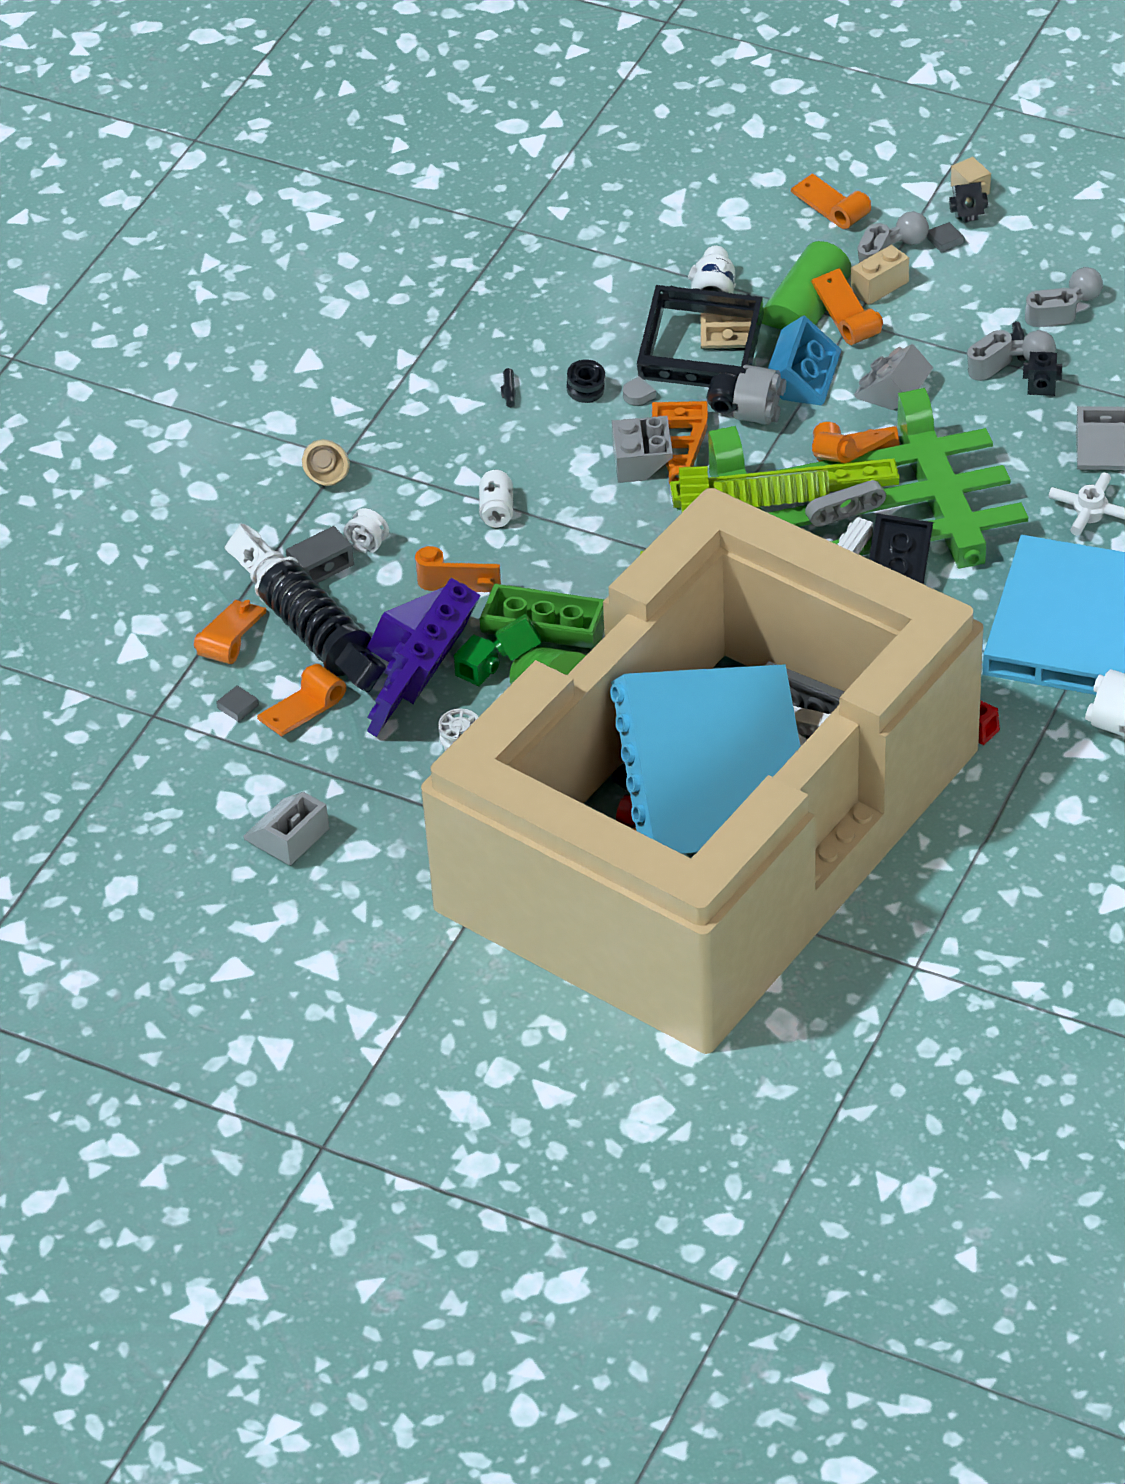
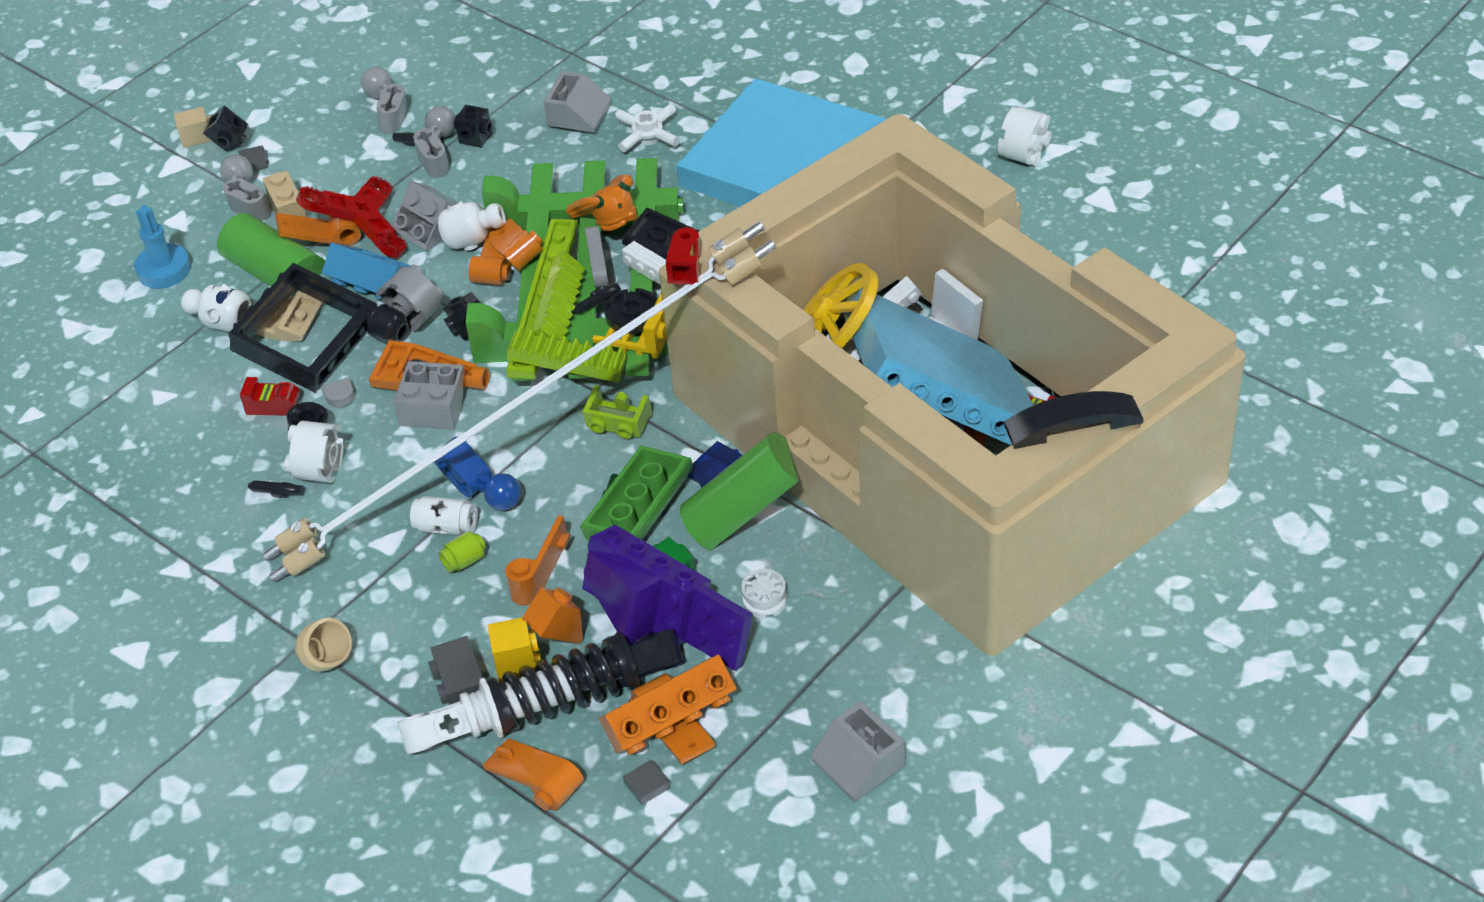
camera: 75 degrees left, 0 degrees up
white wheel [343,508,389,553] -> none
green brick [494,614,541,661] -> none
orange door [791,173,871,229] -> none
none -> dark azure piece [134,205,191,289]
none -> red leg [240,377,300,416]
none -> piece [262,221,777,582]
none -> white brick [284,421,343,483]
none -> red piece [296,176,407,258]
none -> blue beam [434,436,521,511]
none -> white piece [438,201,506,251]
none -> lime brick [438,531,486,573]
none -> black brick [443,292,480,339]
none -> yellow brick [488,617,541,684]
none -> orange slope [521,587,583,644]
none -> orange hair [566,174,637,231]
none -> black piece [573,283,621,315]
none -> orange brick [598,654,737,755]
none -> red leg [665,227,701,285]
none -> yellow wheel [803,263,878,349]
none -> black slope [1004,391,1144,449]

